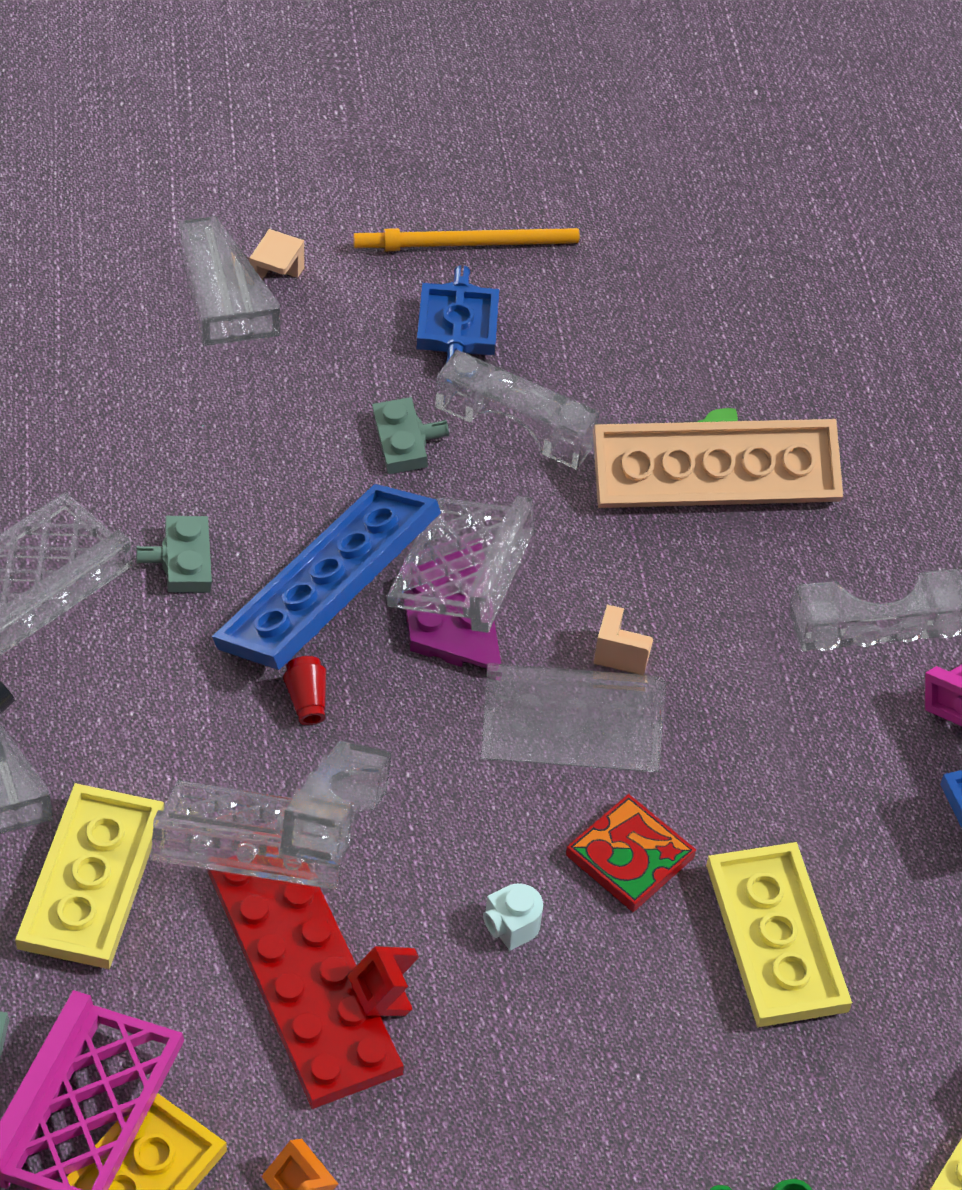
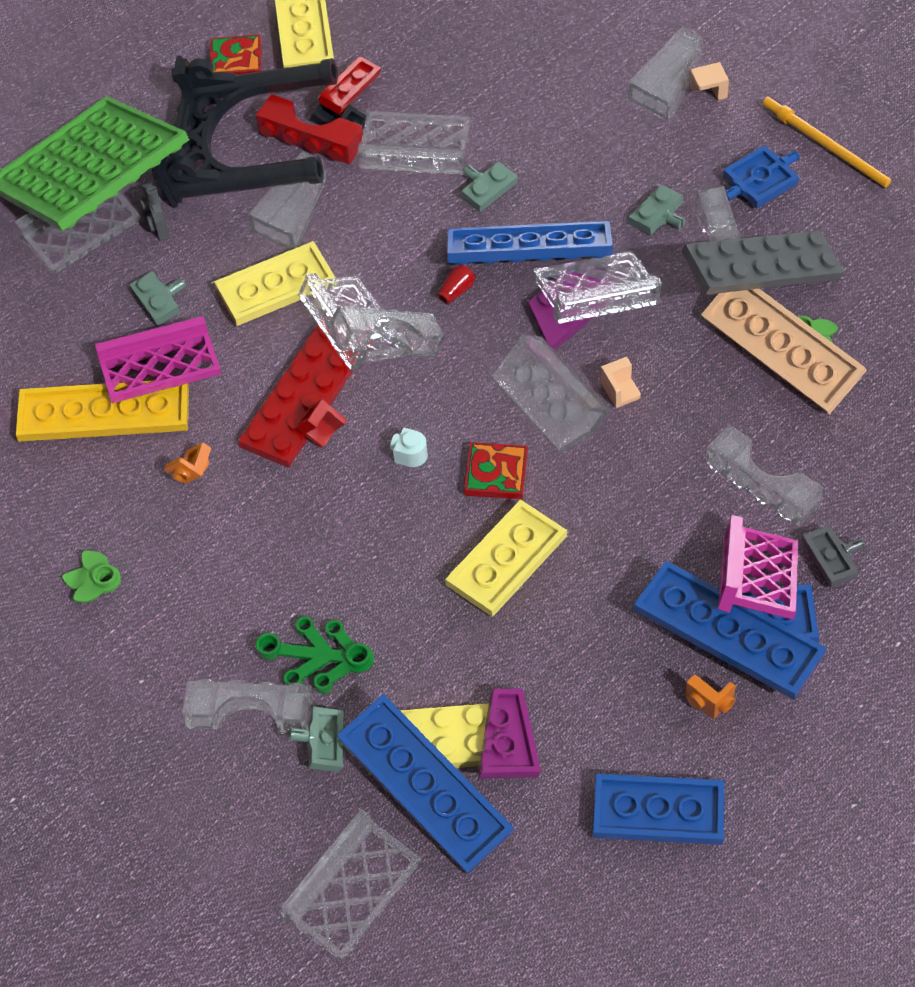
camera: 60 degrees right, 5 degrees up
none -> dark grey plate [681,230,845,295]

